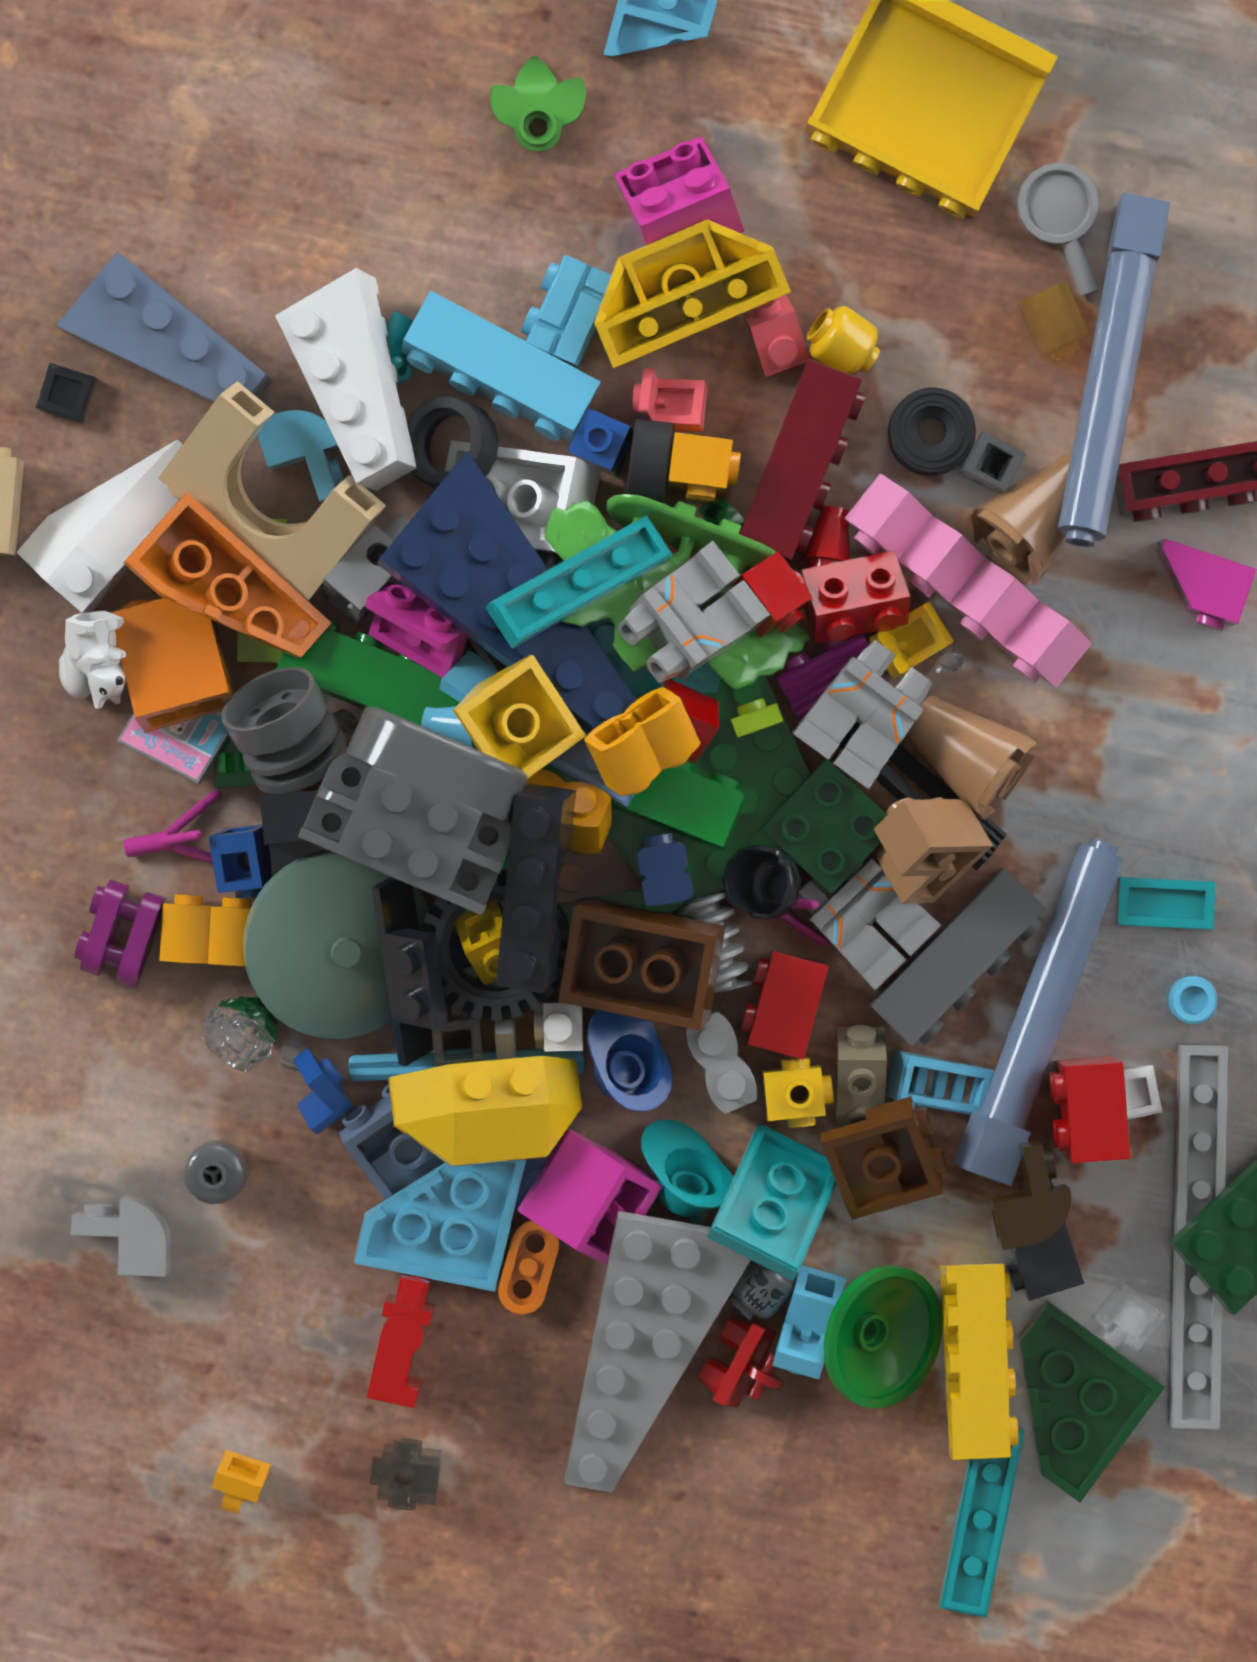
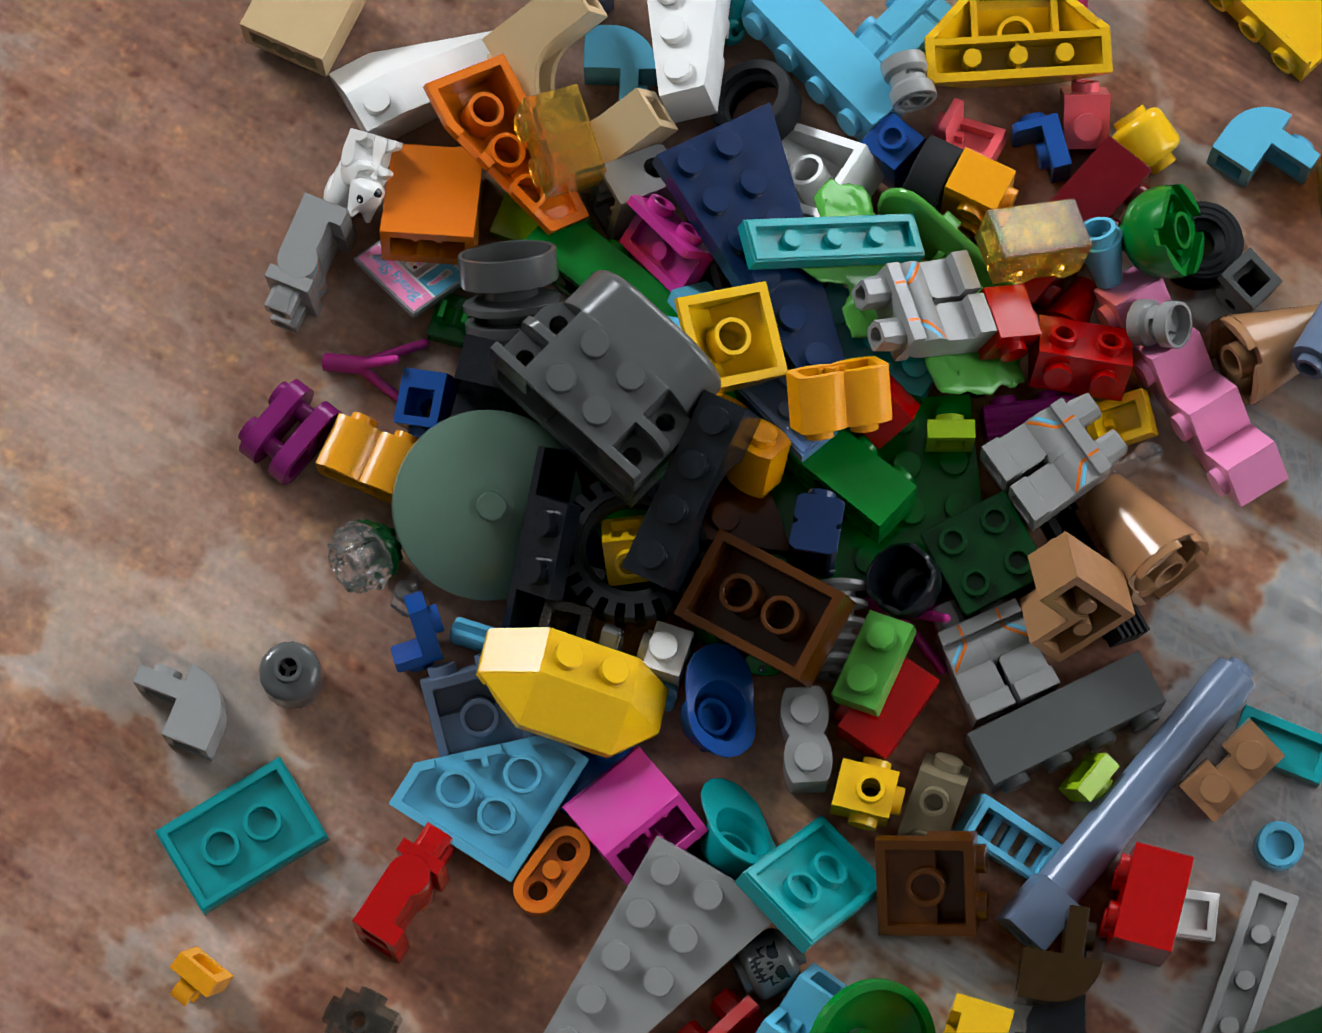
camera: 25 degrees right, 15 degrees down
none -> teal tile [155,756,330,915]
none -> light grey hips [264,192,357,334]
none -> clear yellow brick [513,84,607,199]
none -> bright green plate [831,610,917,717]
none -> light grey wheel [880,49,937,113]
none -> clear yellow brick [975,199,1093,284]
none -> blue bracket [1010,112,1072,184]
none -> lime plate [1058,753,1120,802]
none -> medium azure cone [1076,217,1123,289]
none -> green cylinder [1119,184,1204,279]
none -> light grey wheel [1126,299,1193,349]
none -> medium nougat brick [1179,718,1286,822]
none -> medium azure brick [1206,107,1321,188]

